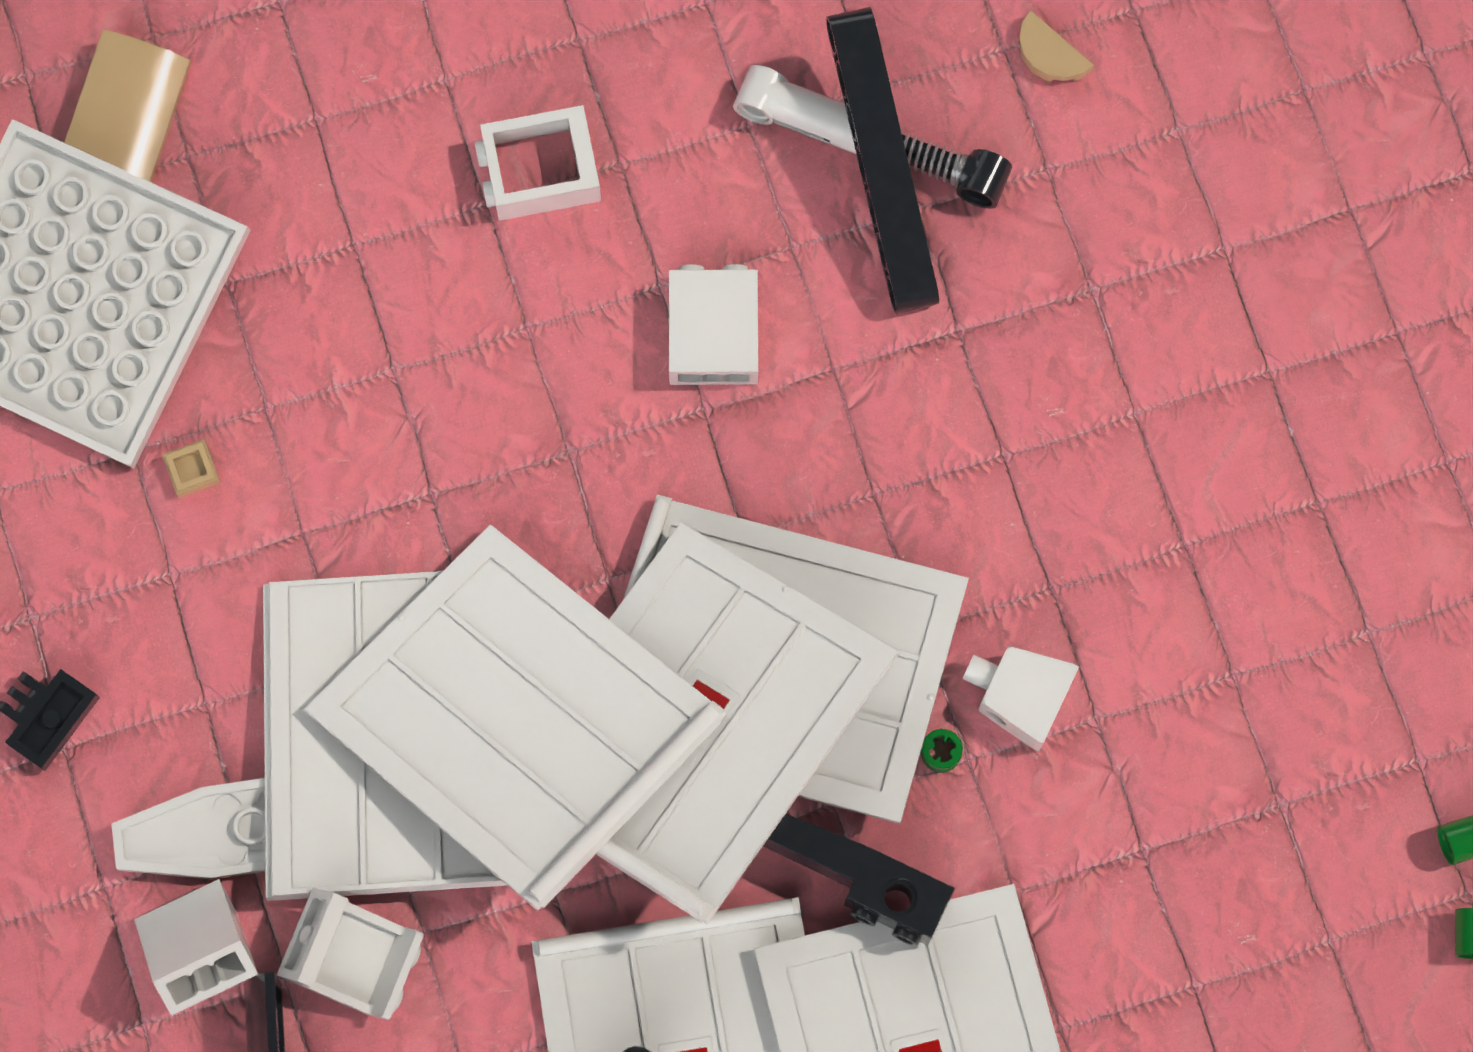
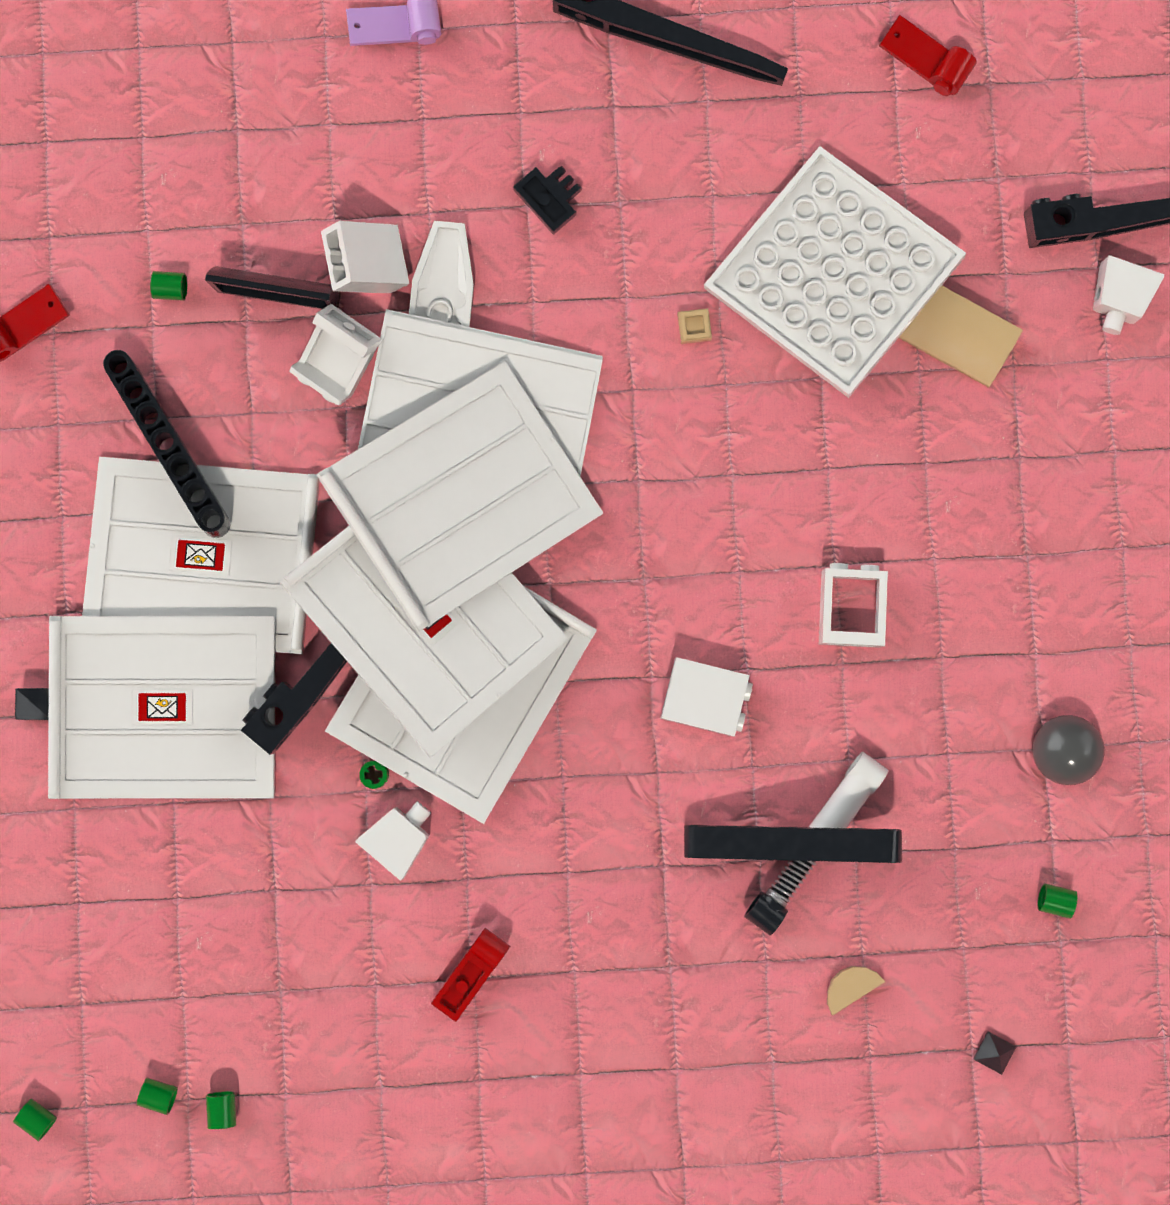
camera: 105 degrees right, 10 degrees up
none -> red plate [431,928,511,1022]

